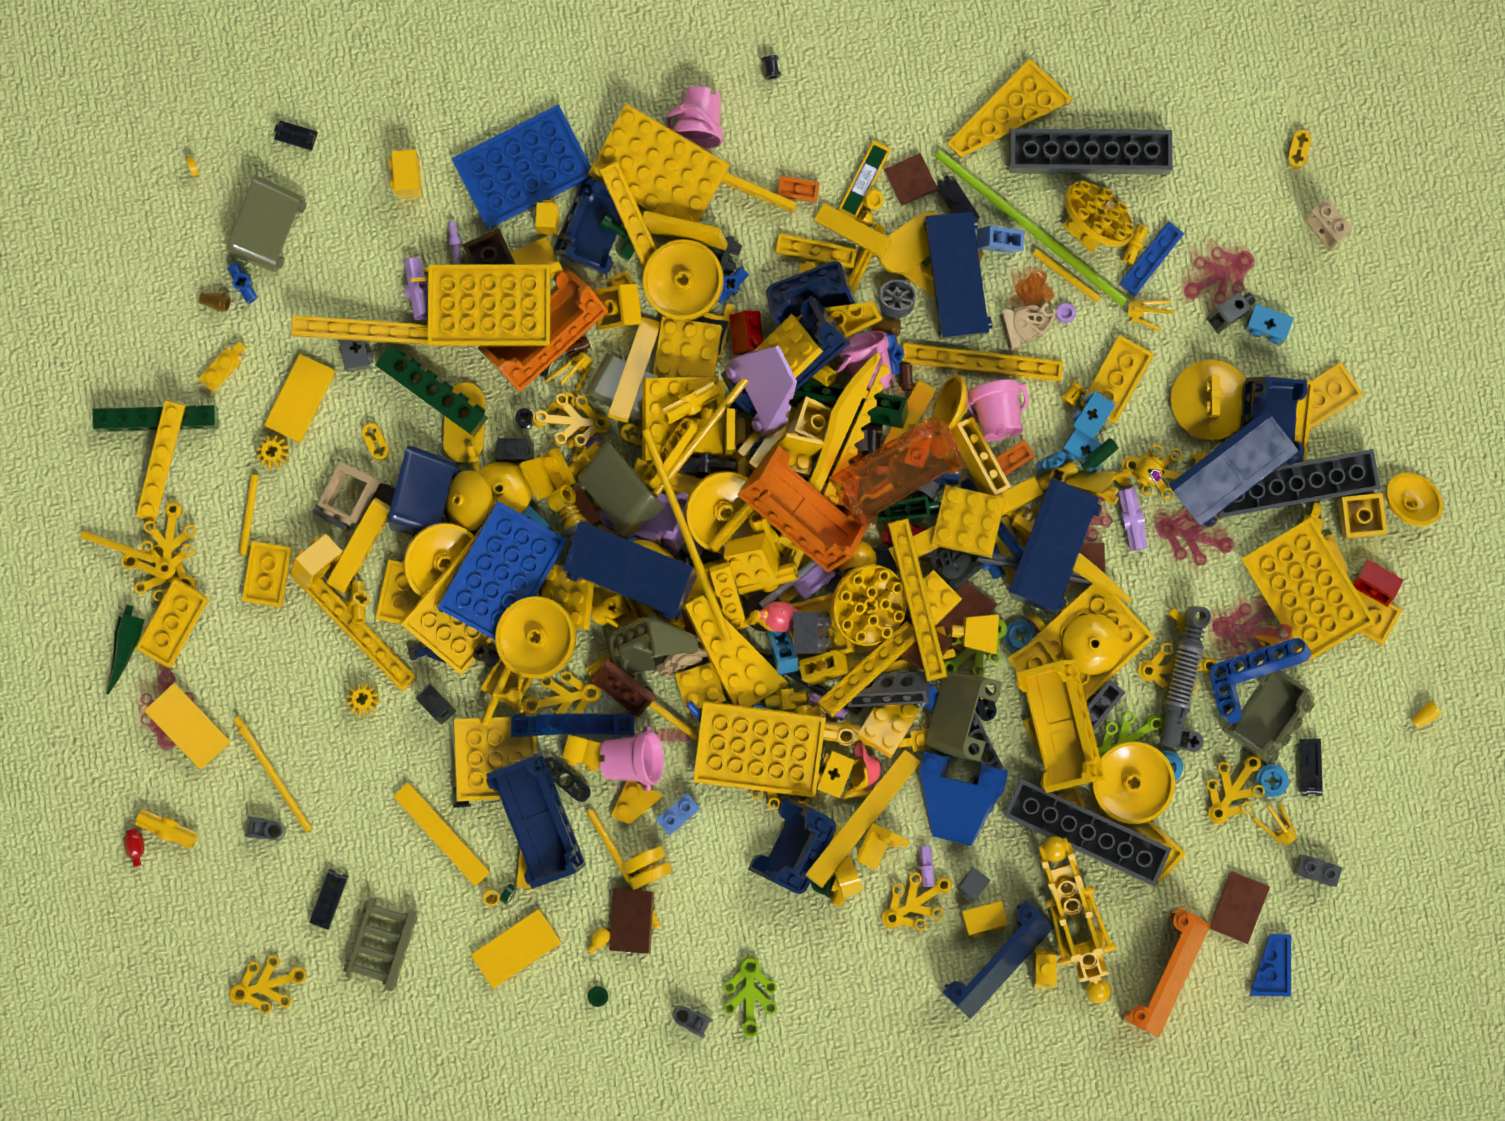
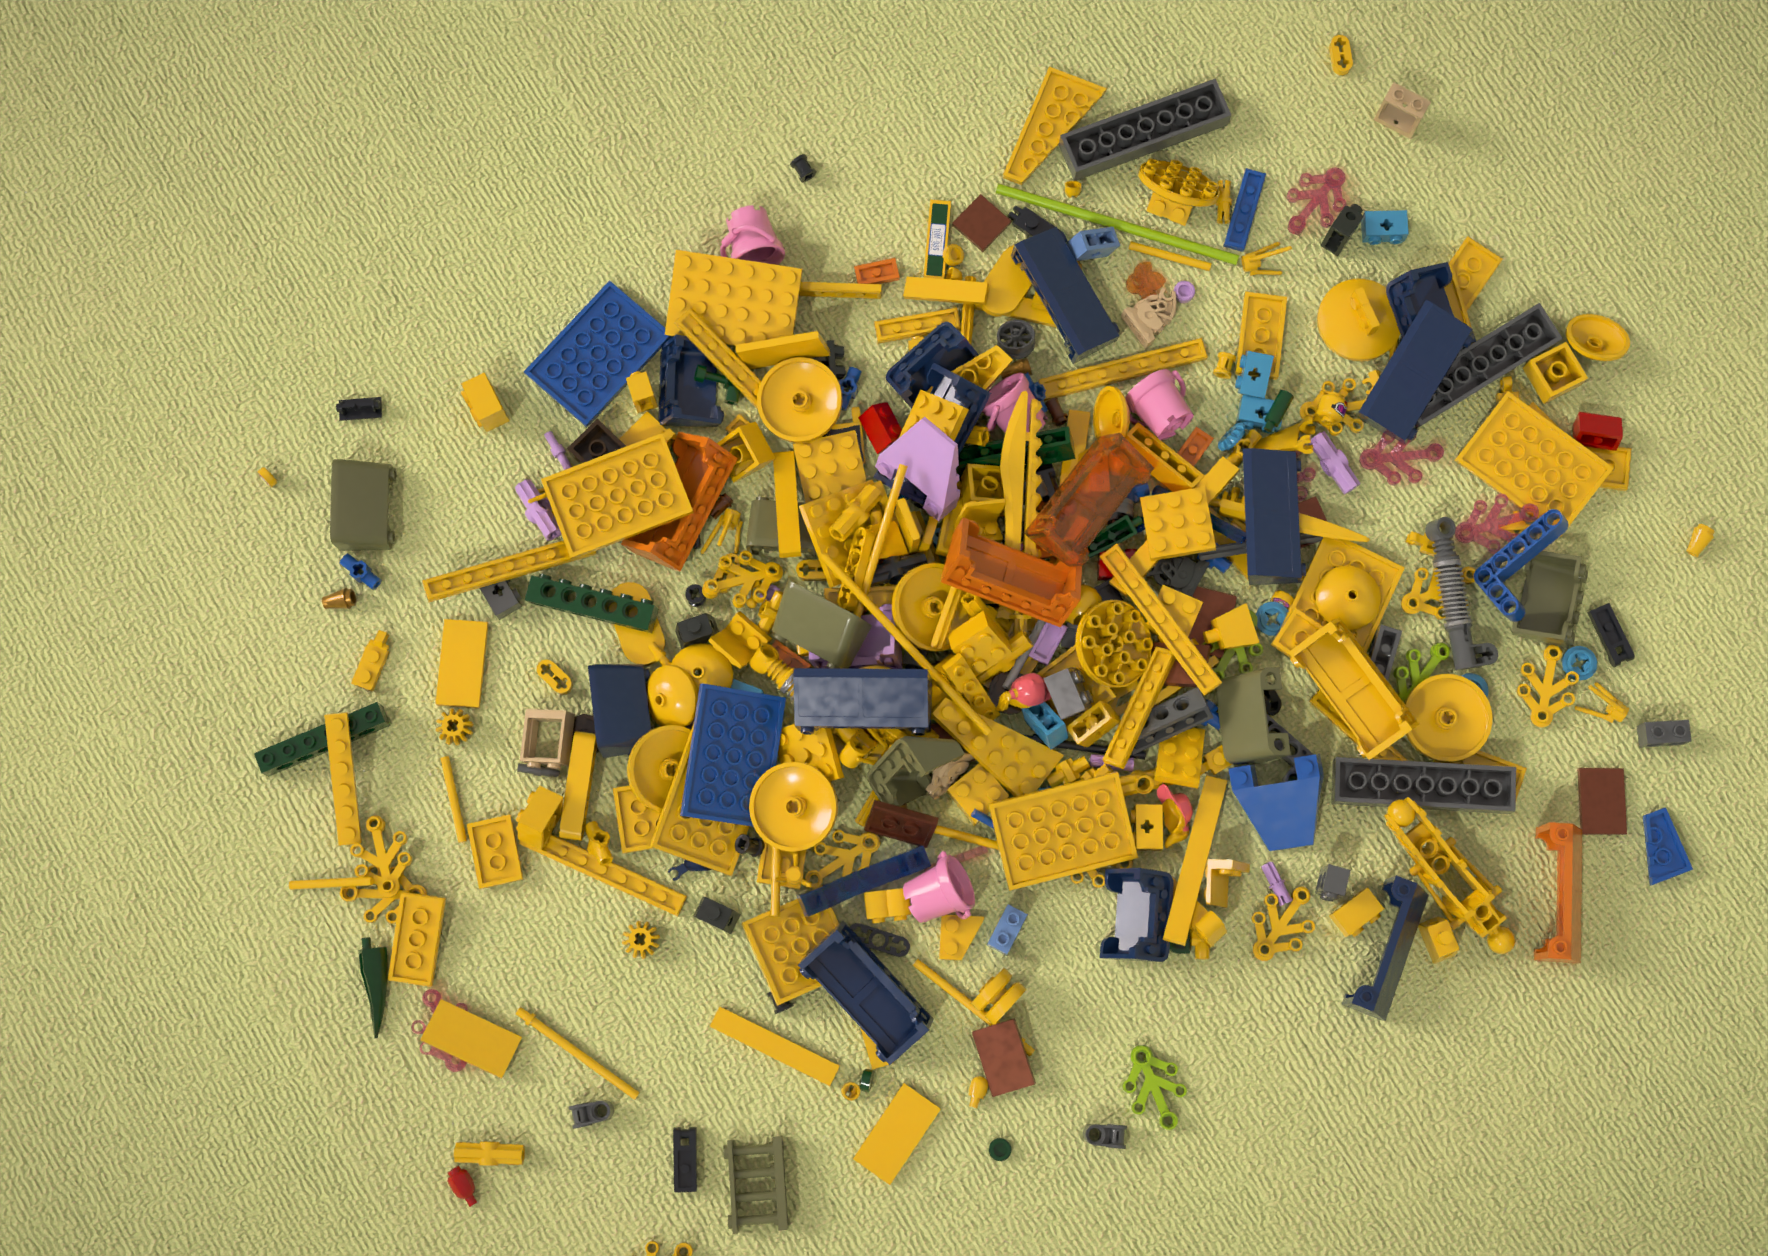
camera: 20 degrees left, 5 degrees down
none -> yellow hinge [1065,181,1082,198]

